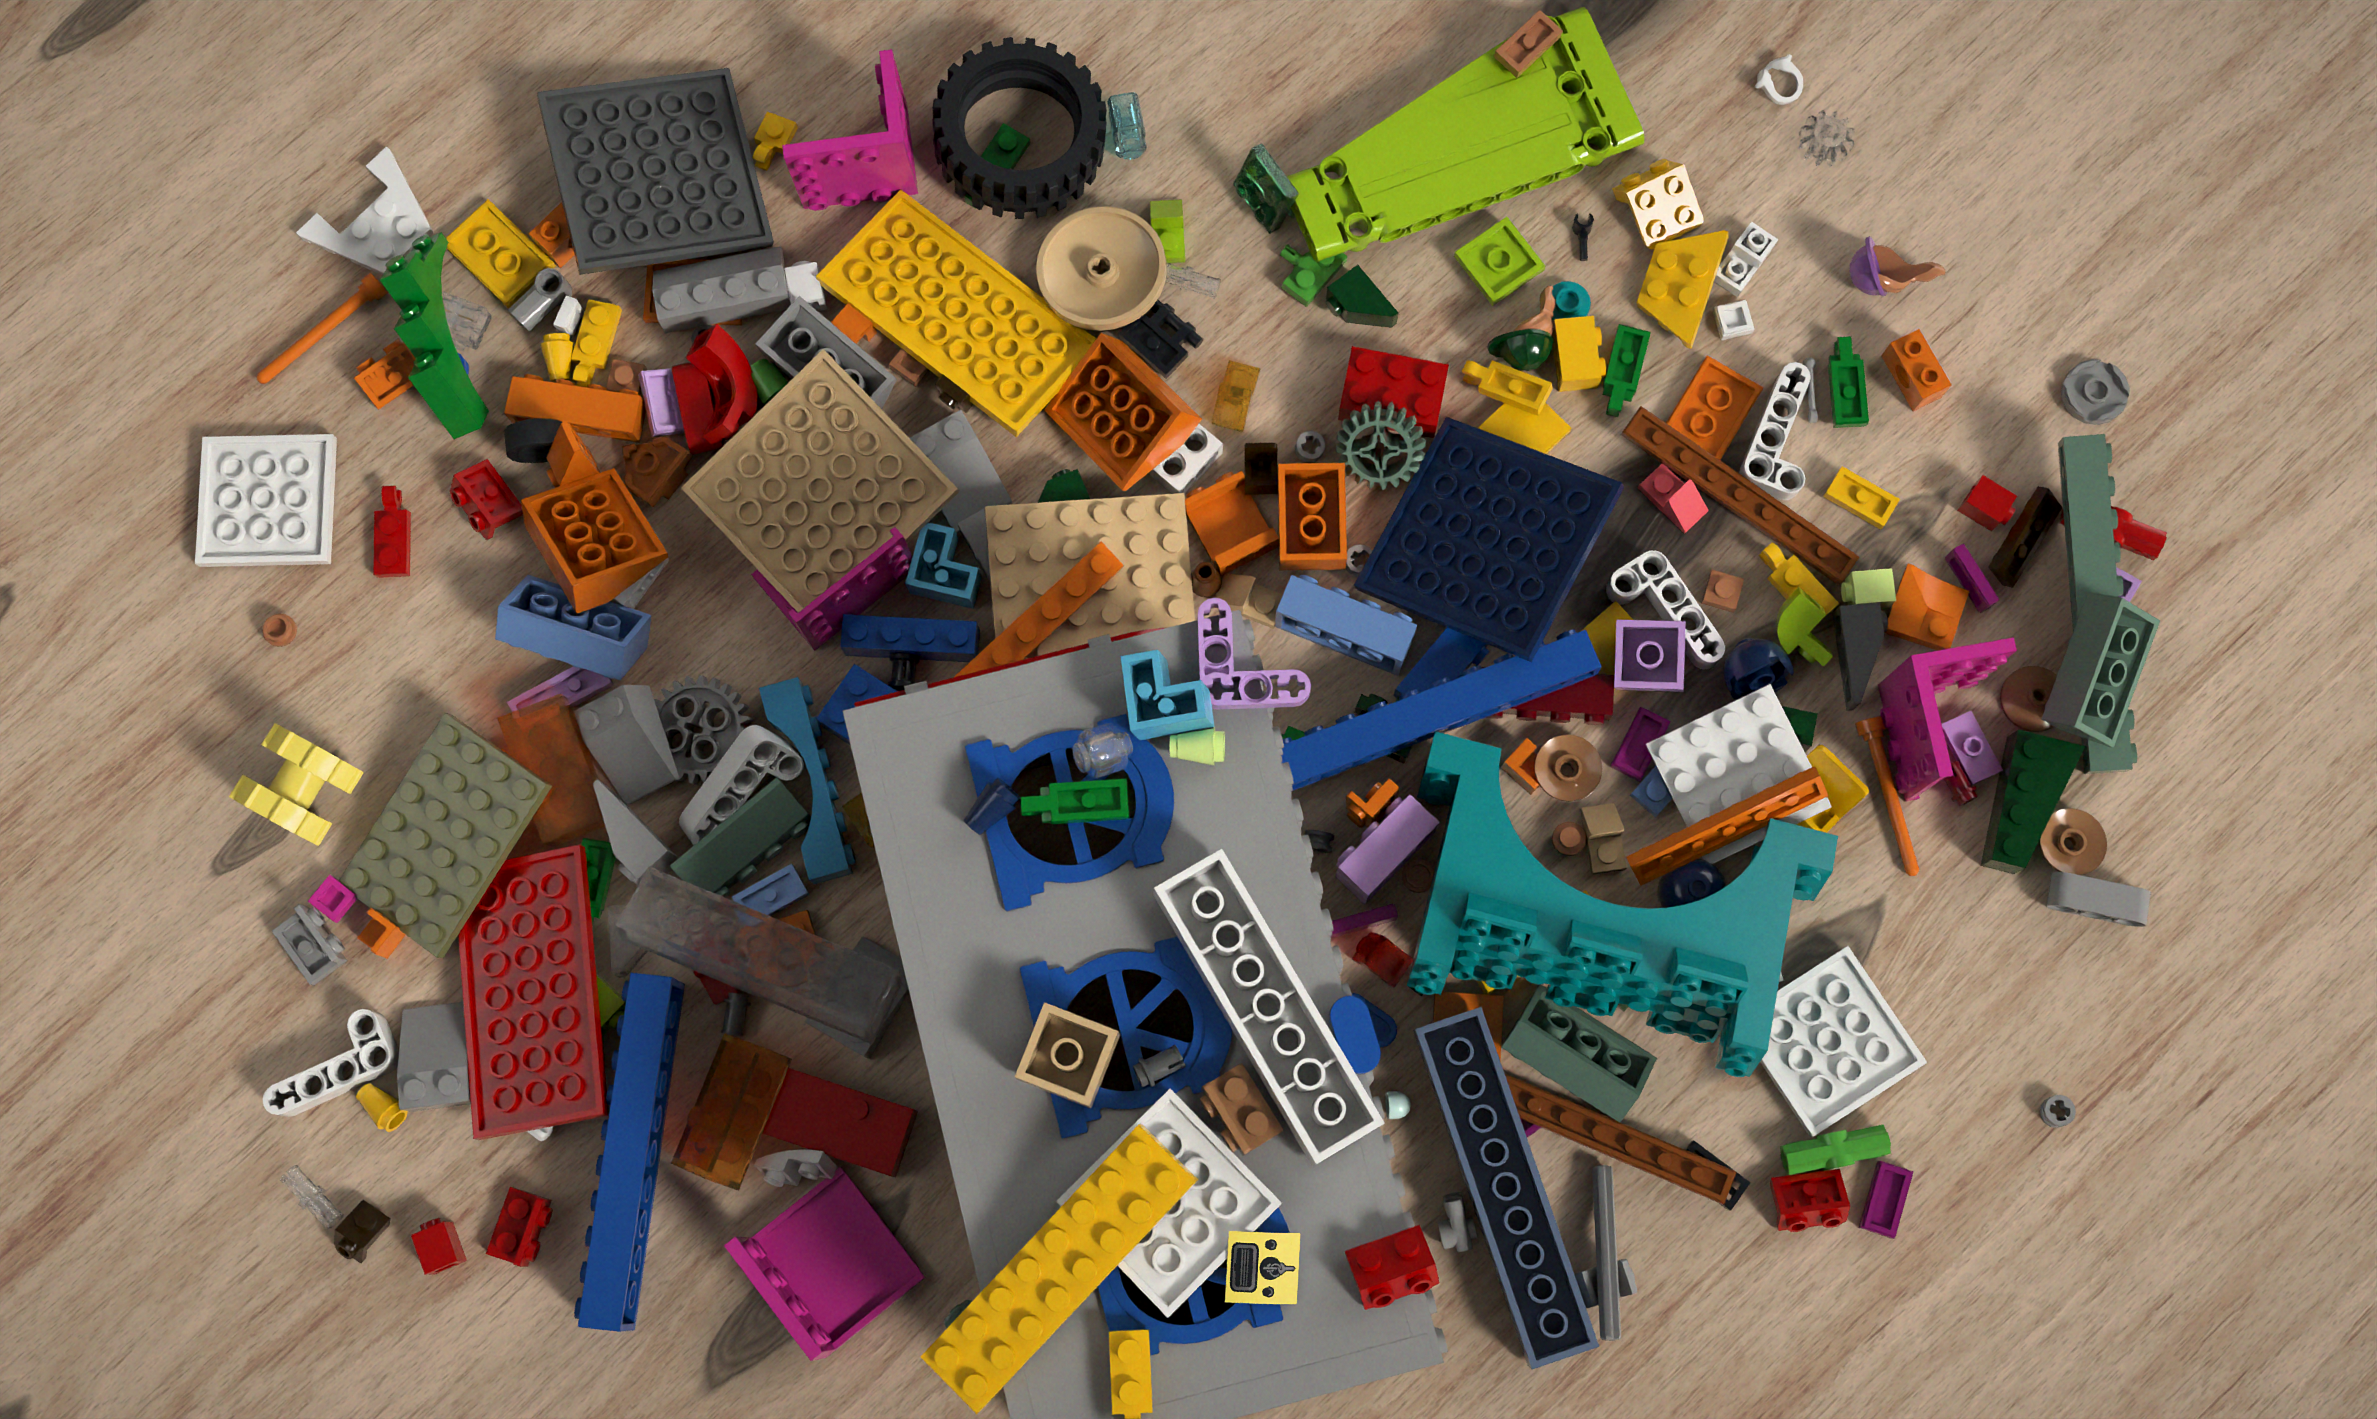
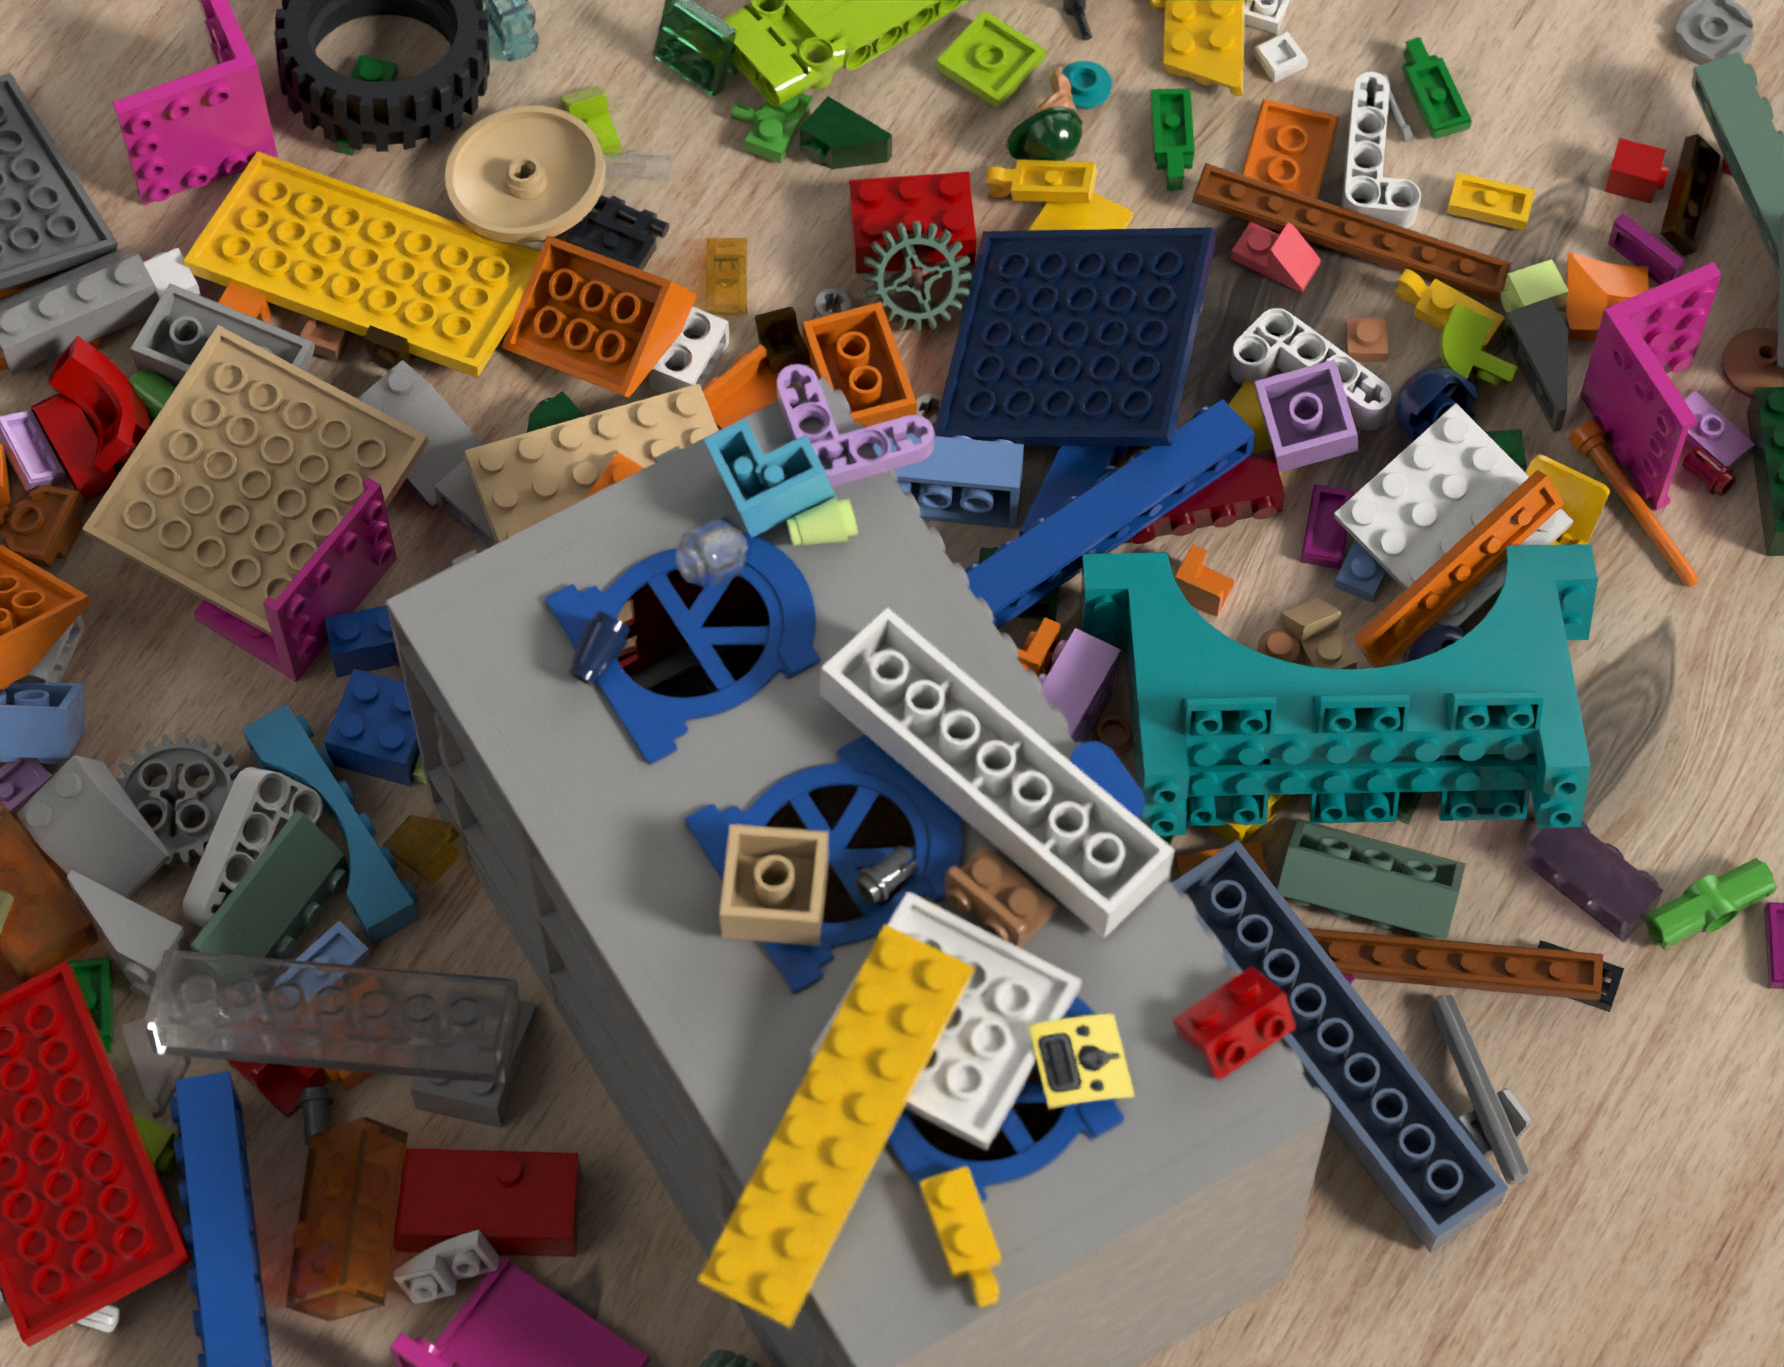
camera: 20 degrees left, 15 degrees down
yellow plate [752,111,798,171] -> none
medium azure brick [905,522,982,609] -> none
green hinge [1020,779,1129,824] -> none
medium nougat dish [1534,735,1602,802] -> none
yellow brick [1551,316,1606,392] -> none
white plate [1760,946,1927,1137] -> none
red bracket [1770,1169,1850,1232] -> none
orange brick [1881,329,1952,411] -> none
none -> clear purple brick [1522,821,1663,943]

